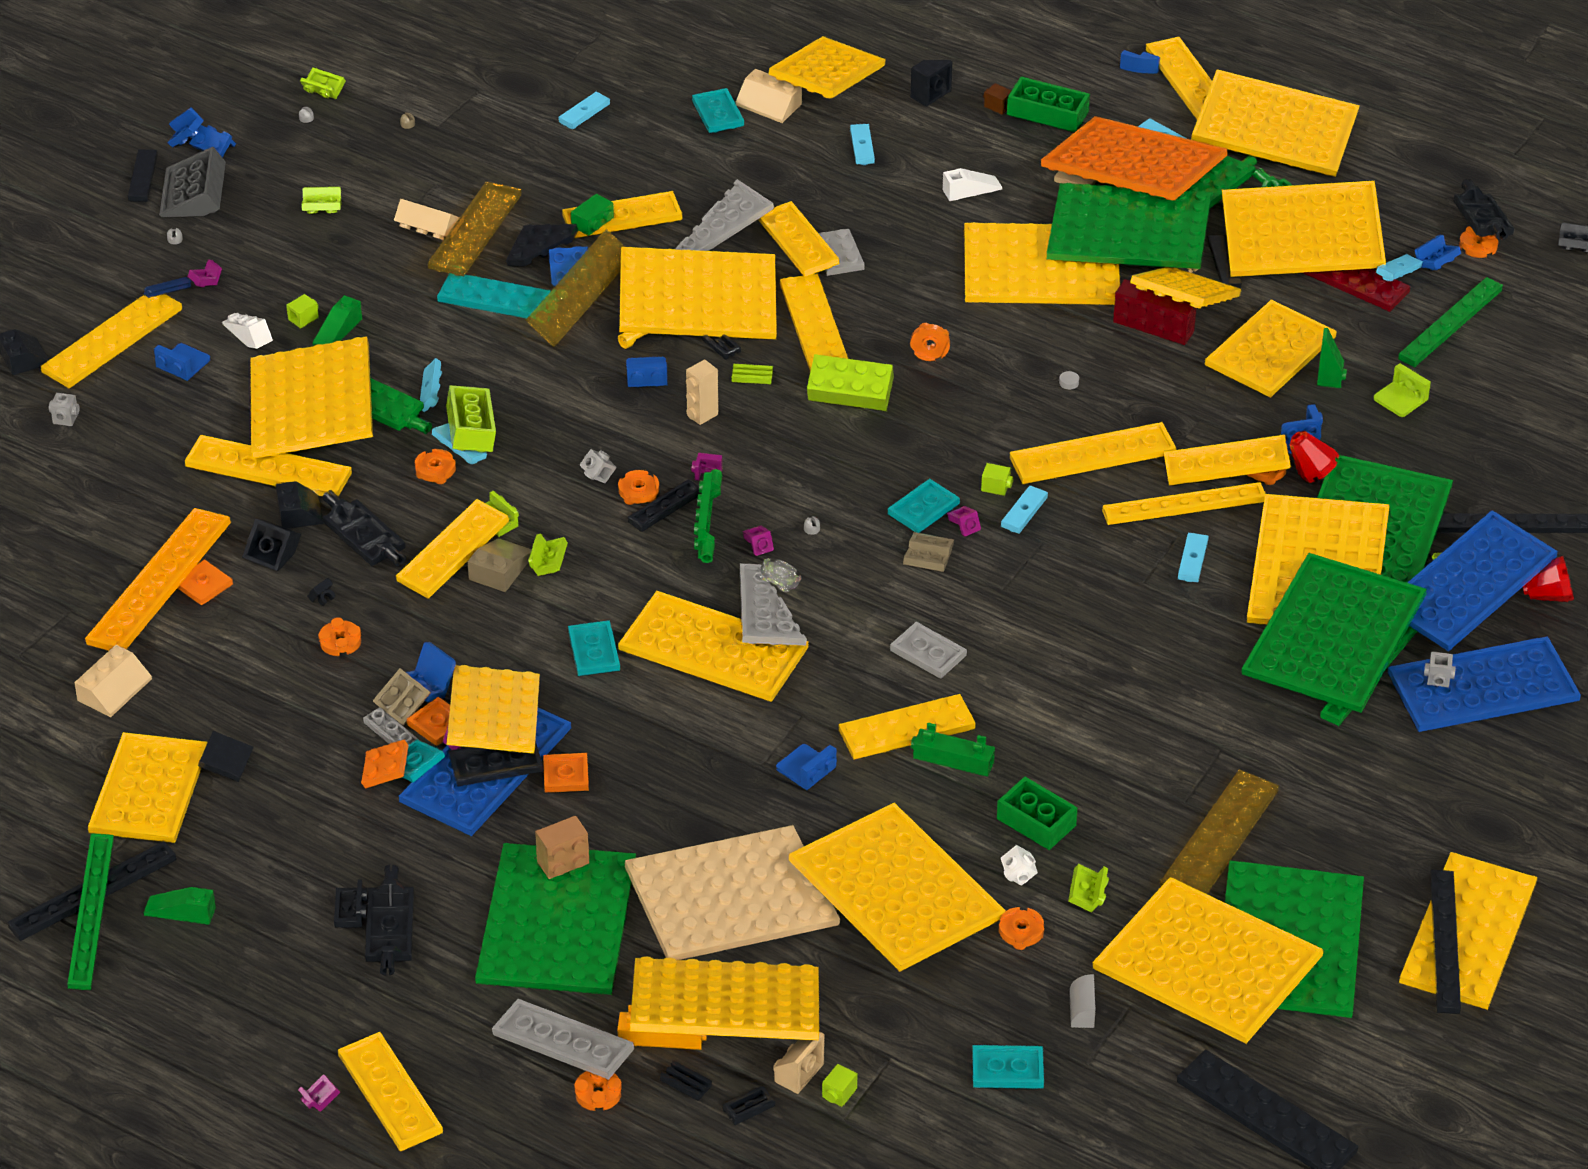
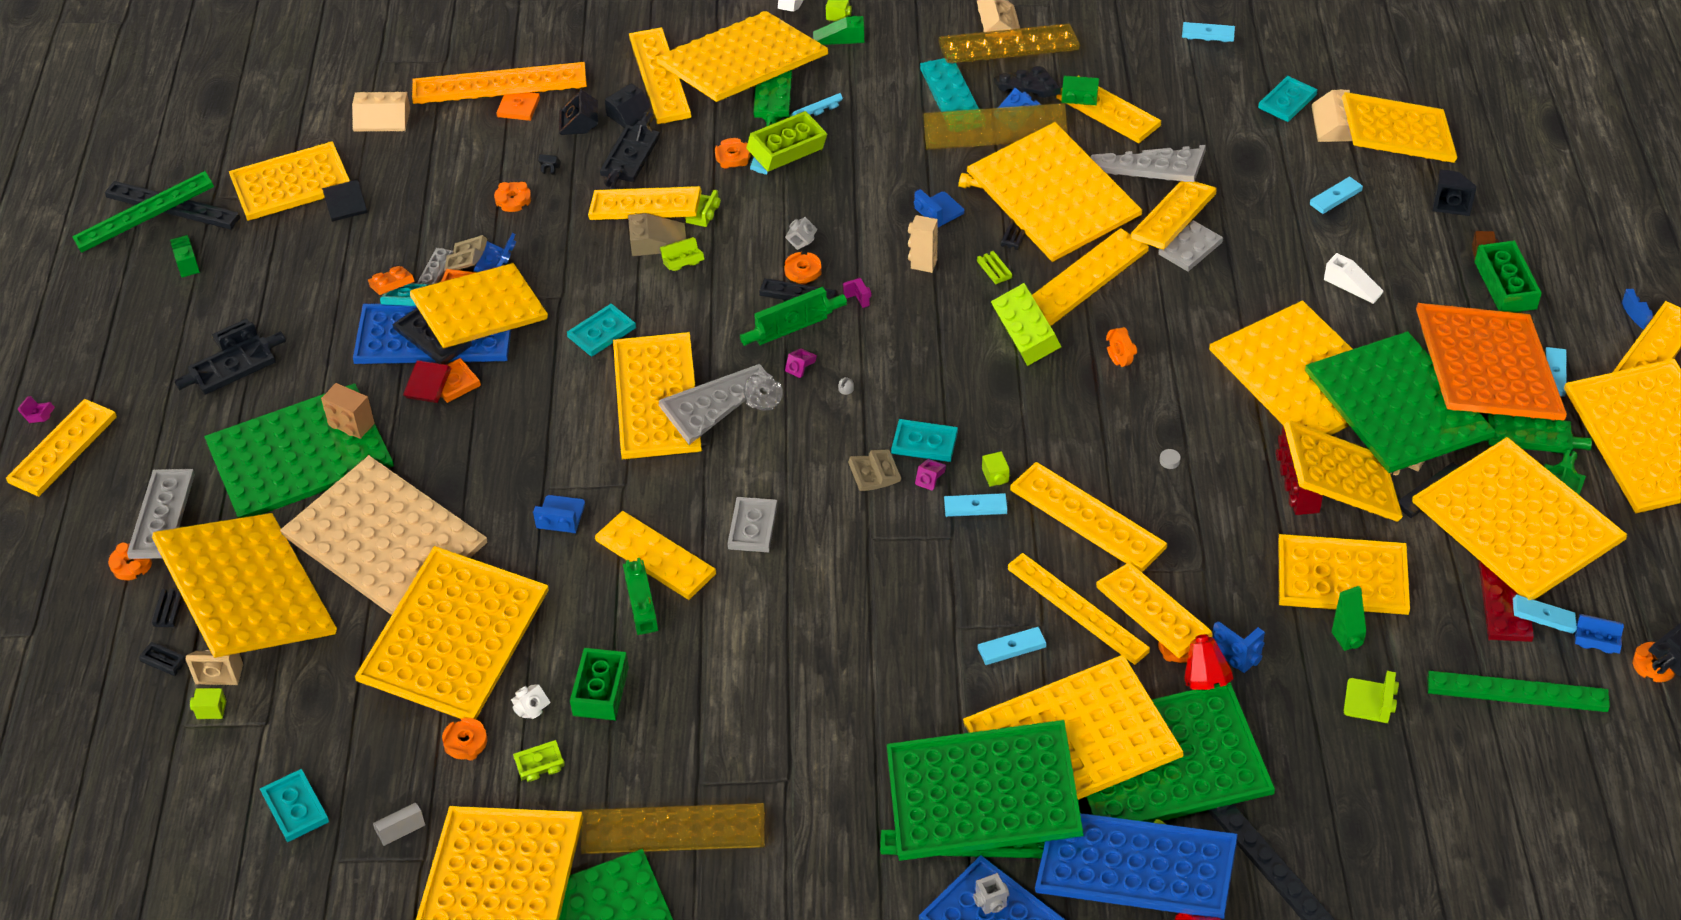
camera: 60 degrees right, 5 degrees up
none -> dark red tile [403,360,452,403]

